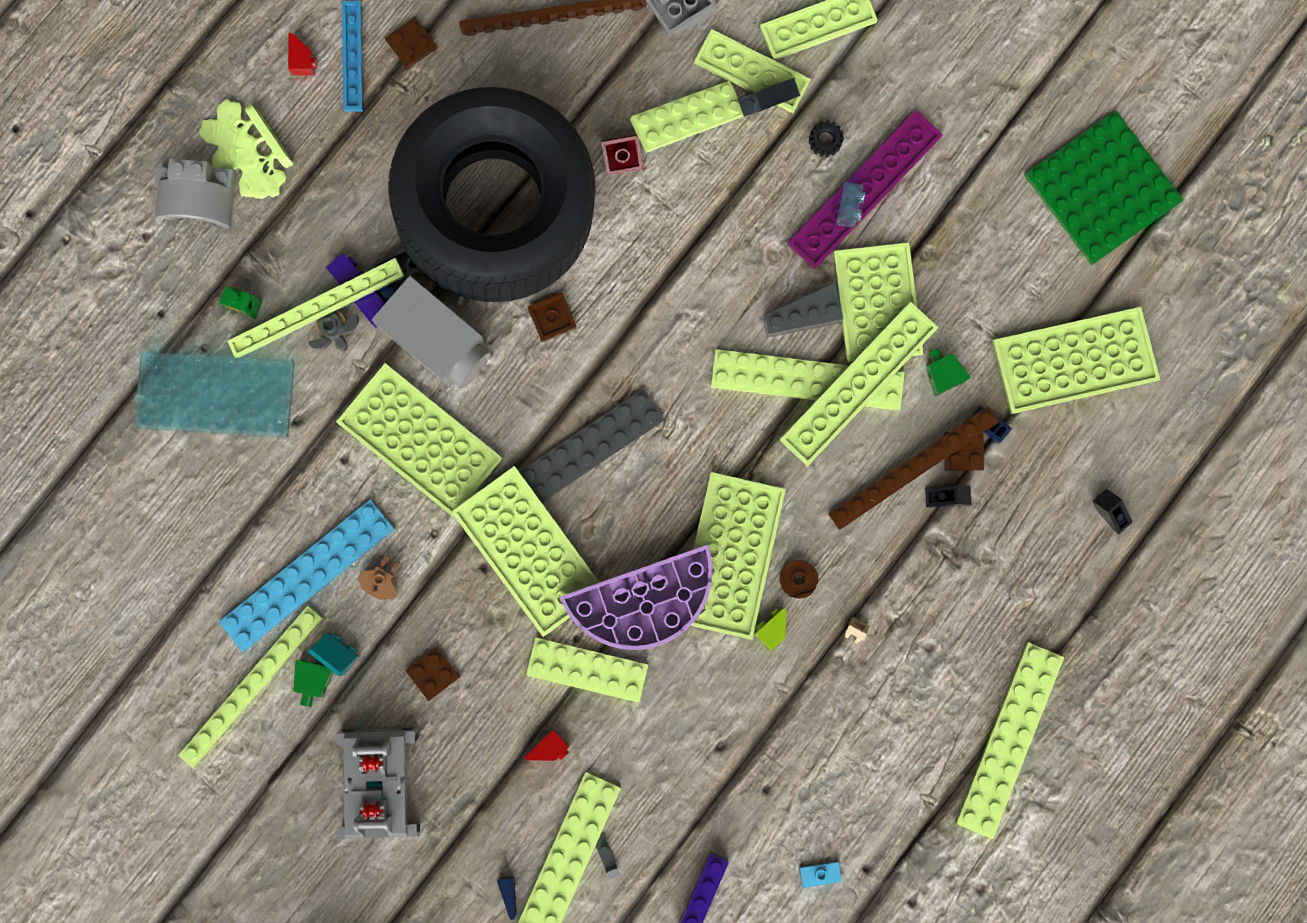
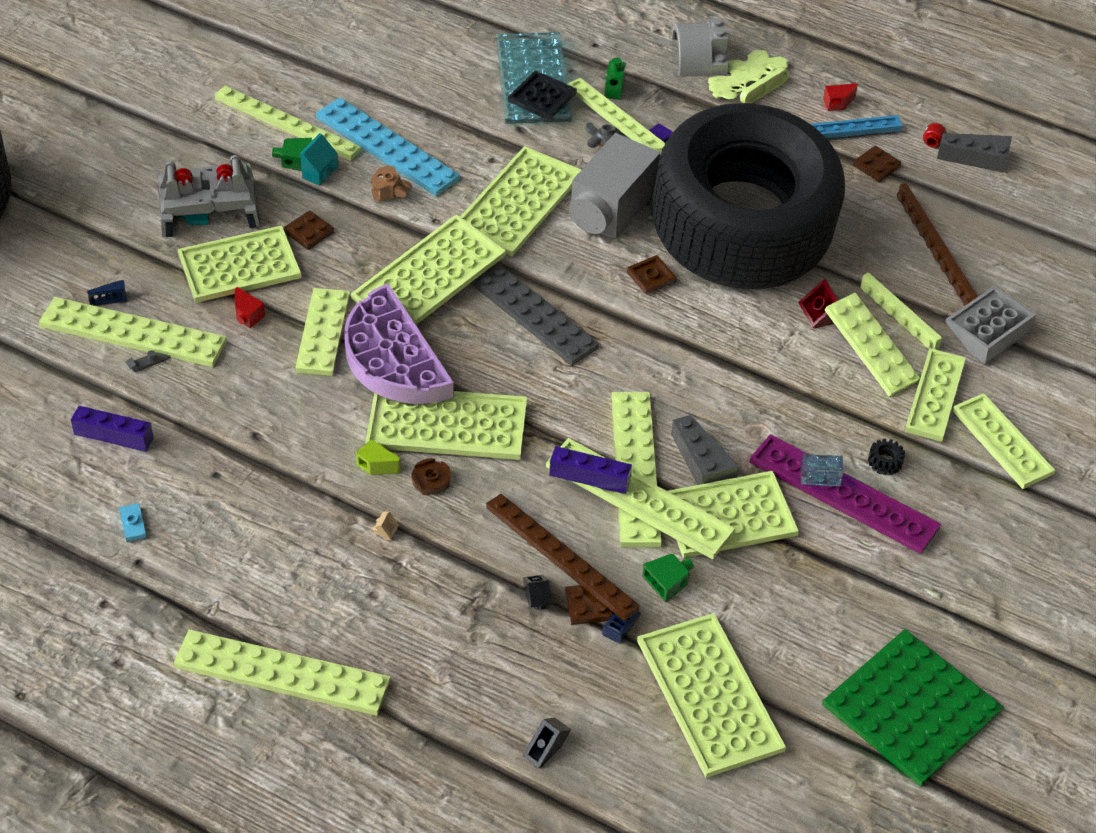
camera: 80 degrees right, 35 degrees down
black slope [738,77,801,117] -> none
none -> yellowish green plate [177,225,301,303]
none -> black plate [508,70,577,121]
none -> dark purple brick [549,446,632,494]
none -> yellowish green plate [860,272,942,350]

